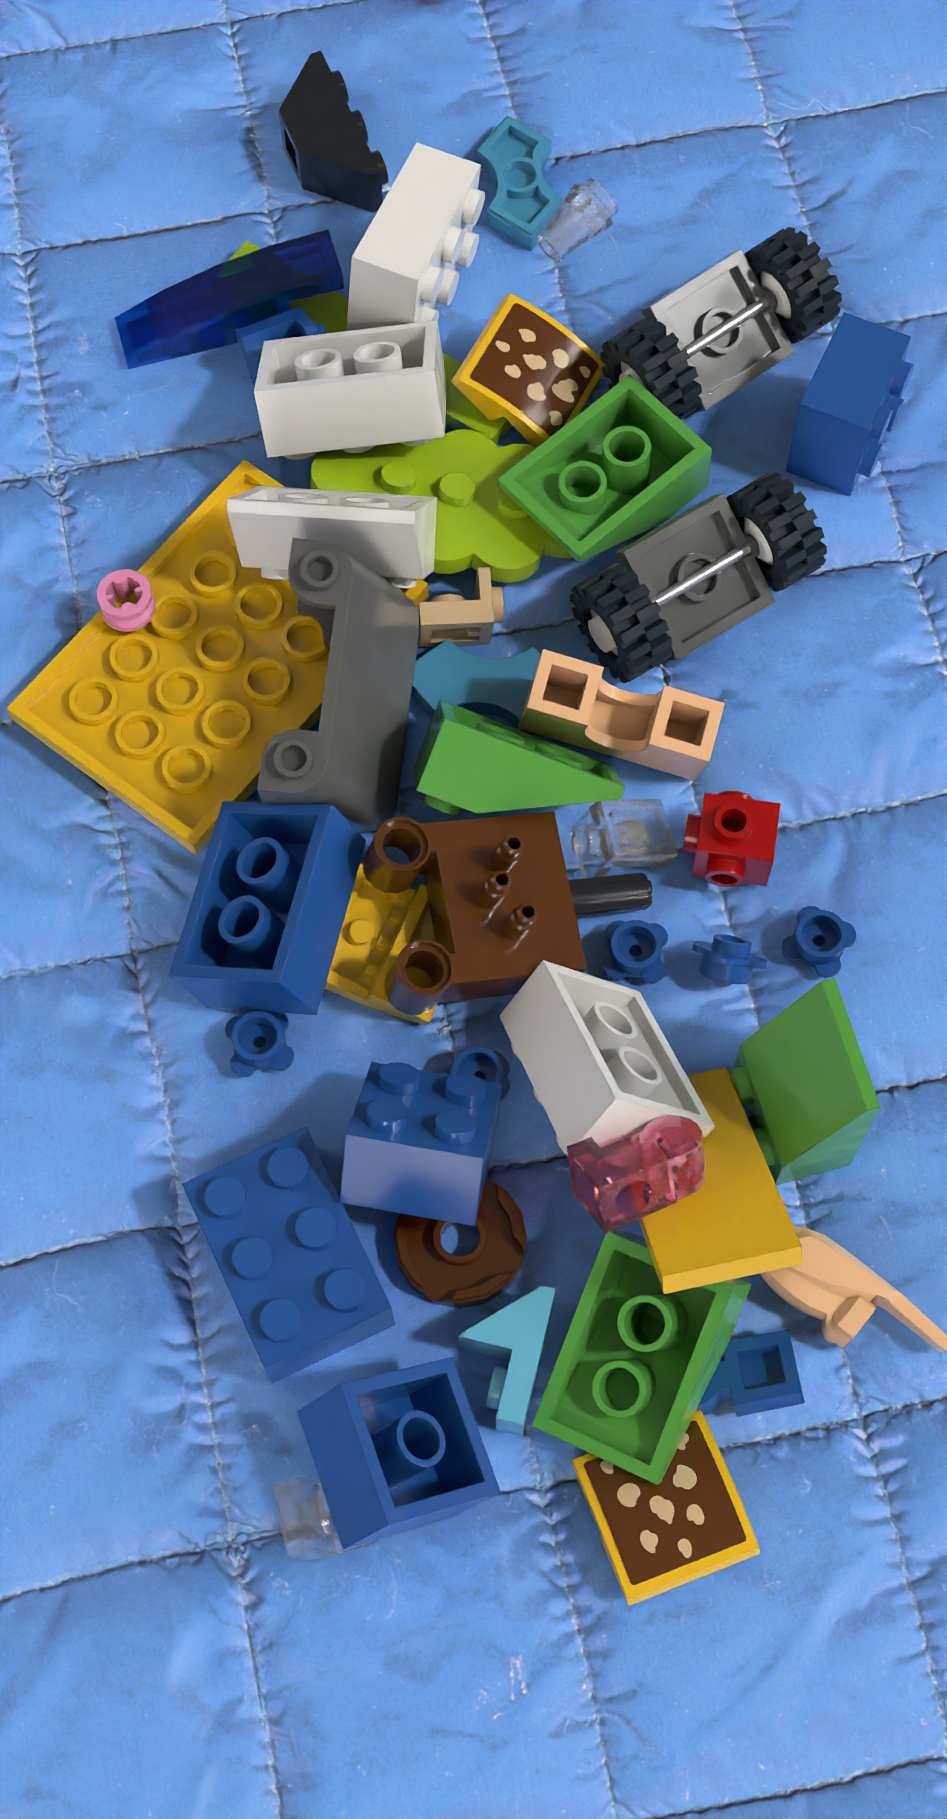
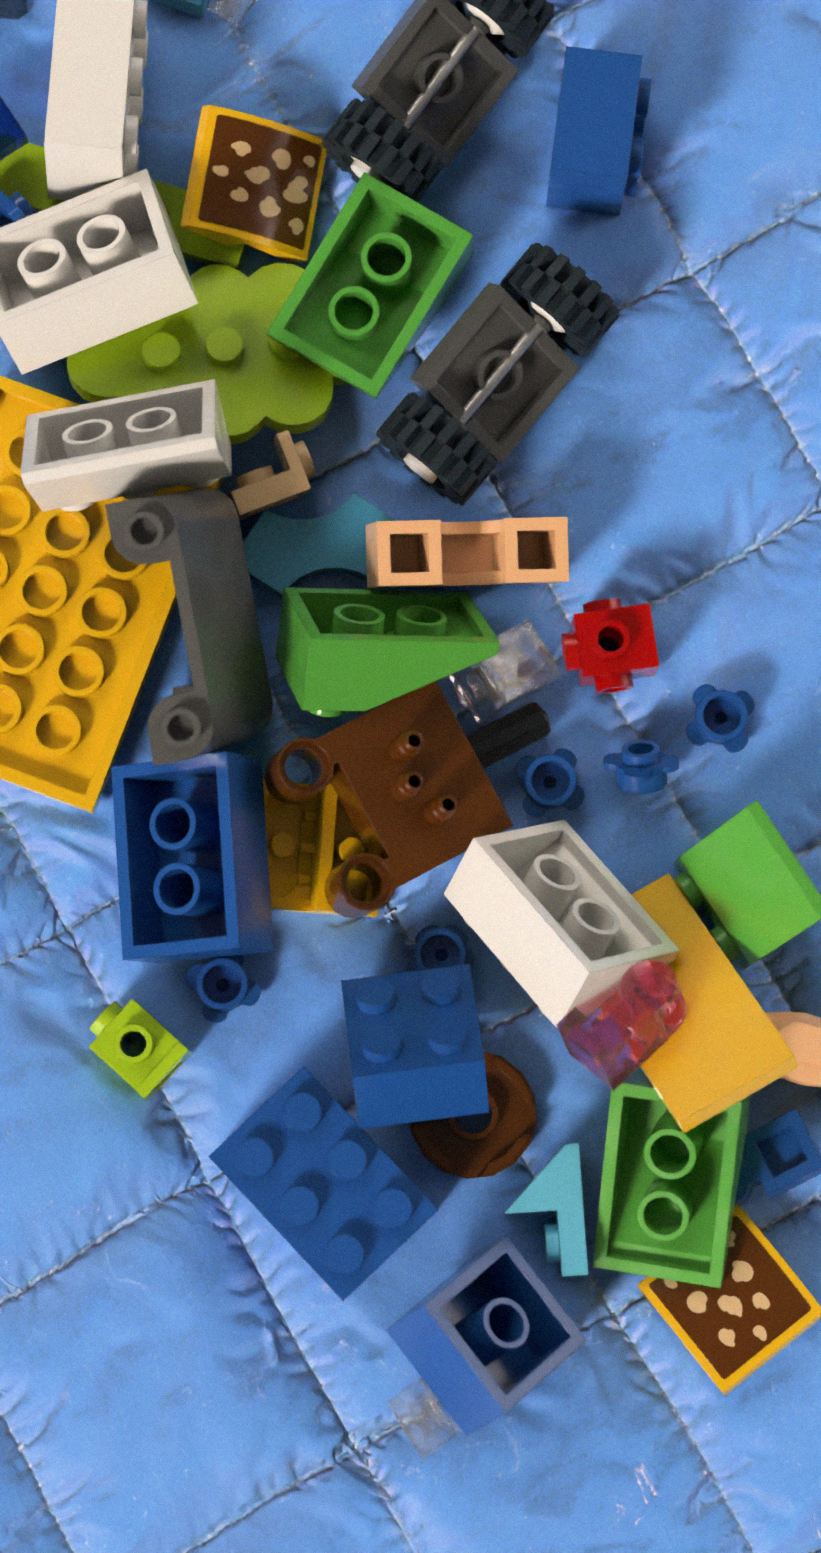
camera: 20 degrees left, 15 degrees up
none -> lime brick [88,999,192,1101]

